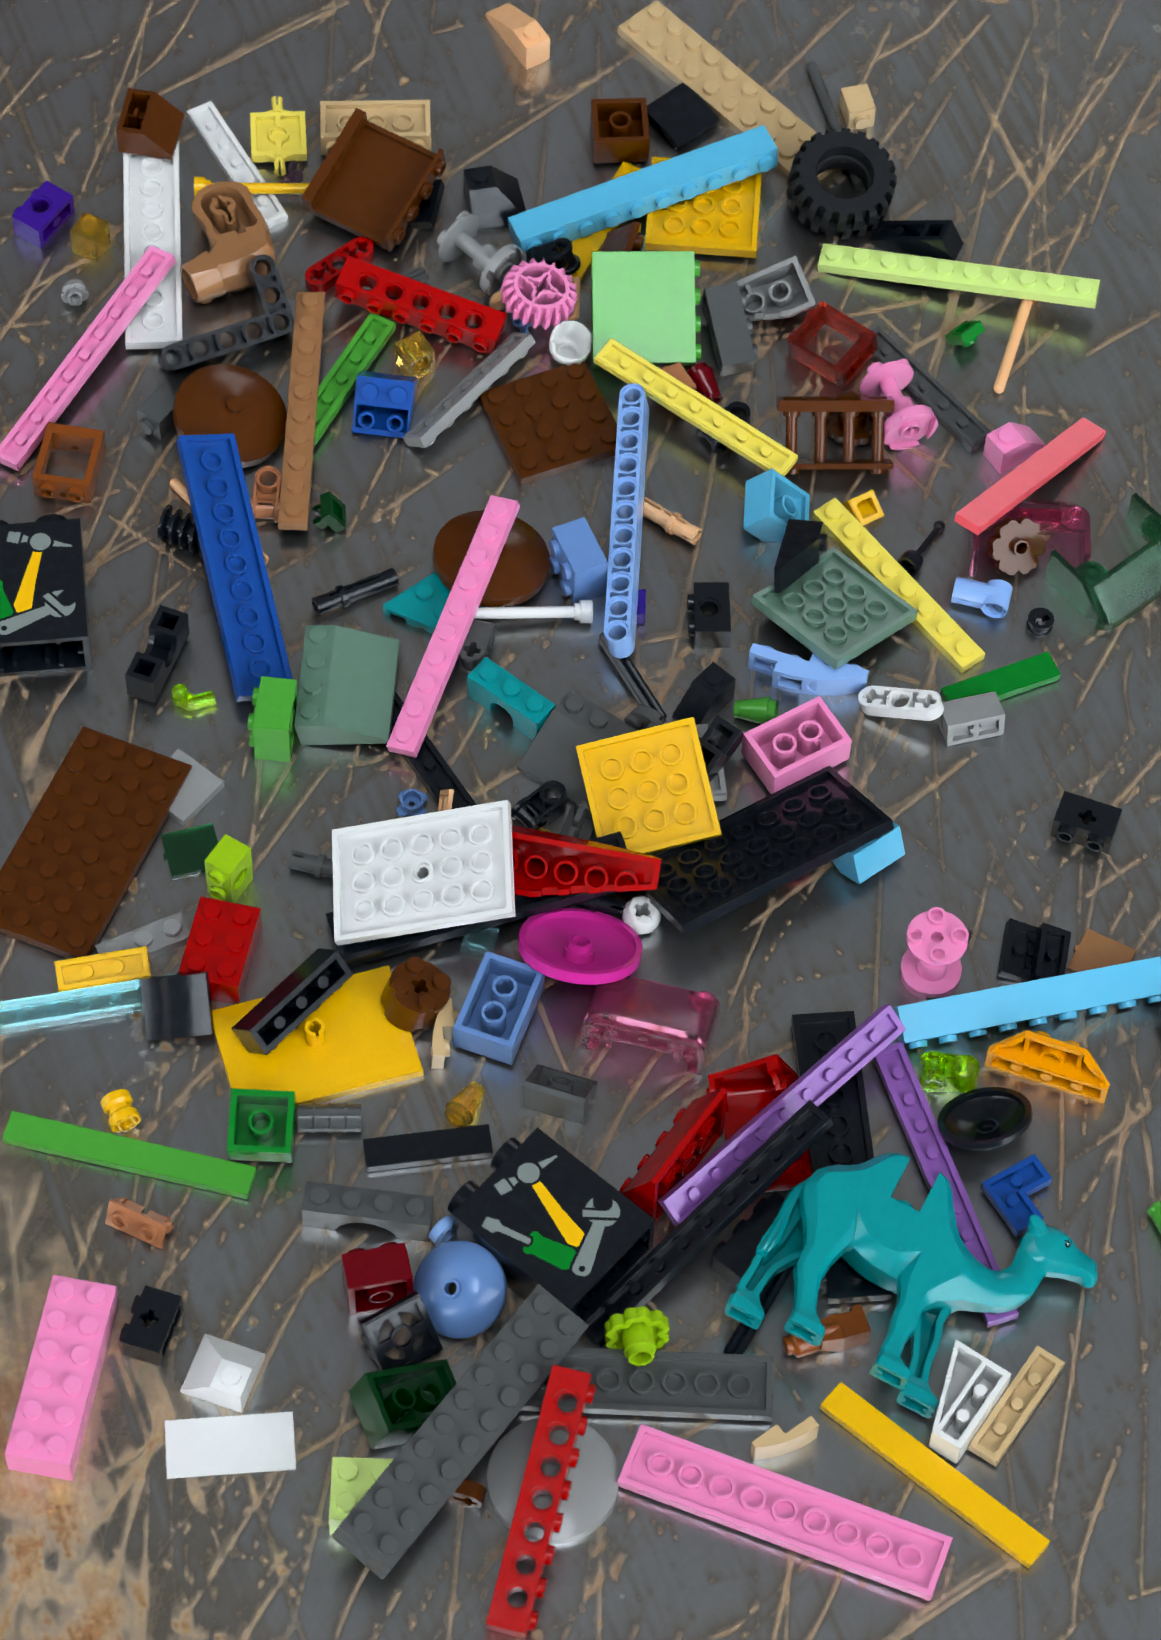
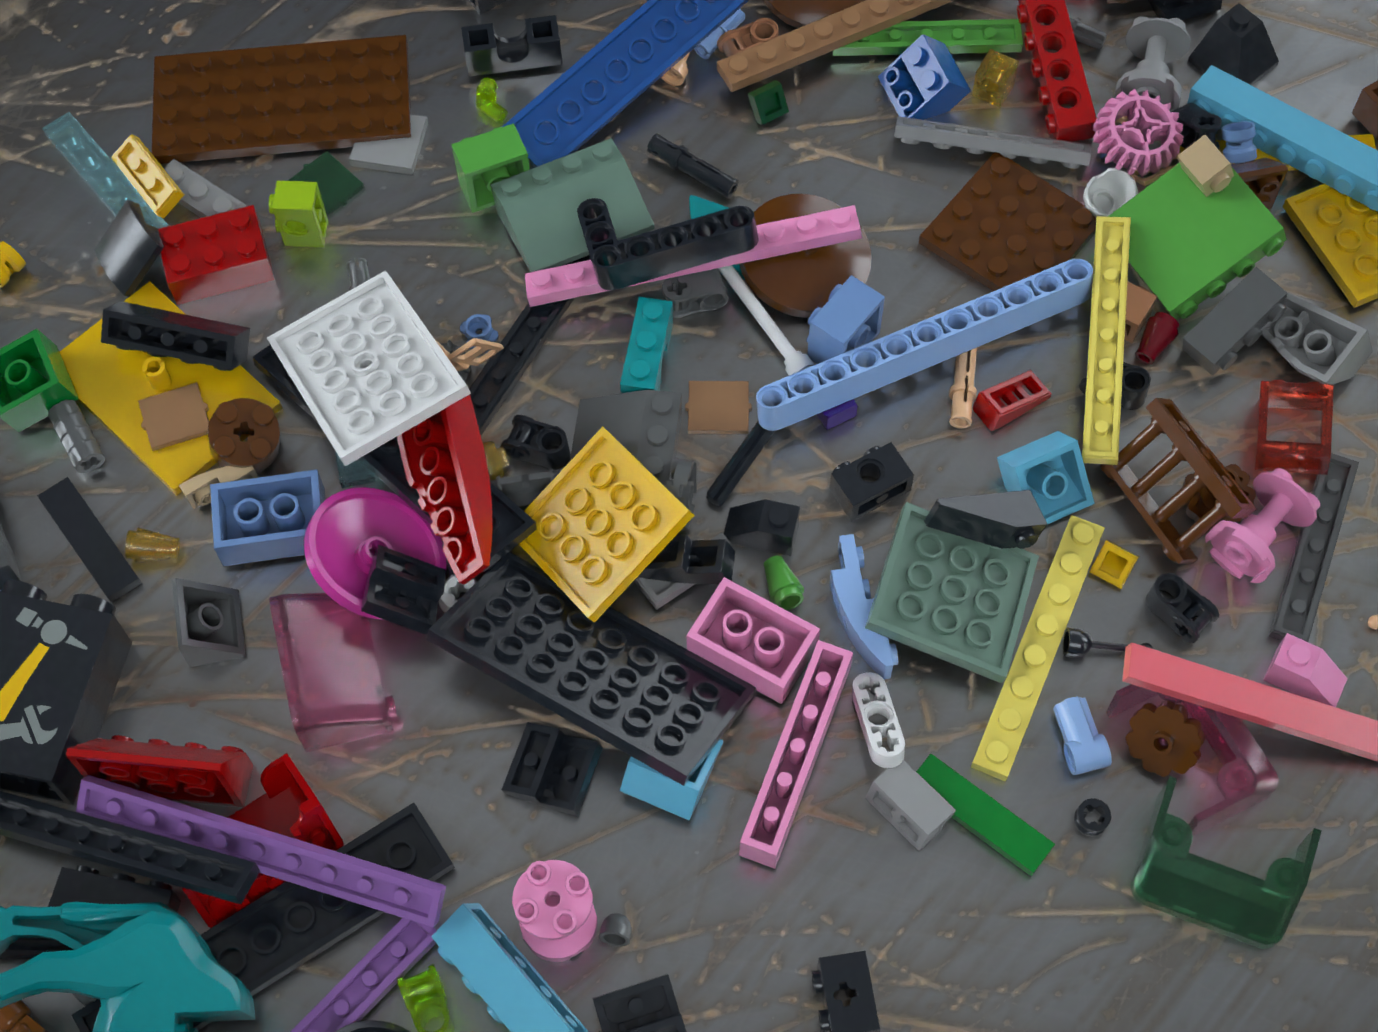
camera: 65 degrees right, 5 degrees up
none -> medium nougat piece [138,383,209,451]
none -> black slope [361,545,446,635]
none -> black slope [501,722,603,816]
none -> black beam [577,198,759,291]
none -> medium nougat piece [685,381,752,434]
none -> bright pink brick [739,640,853,869]
none -> red slope [973,370,1052,431]
none -> black piece [1146,573,1220,643]
none -> tan brick [1177,135,1234,197]
none -> medium blue wheel [1222,121,1257,163]

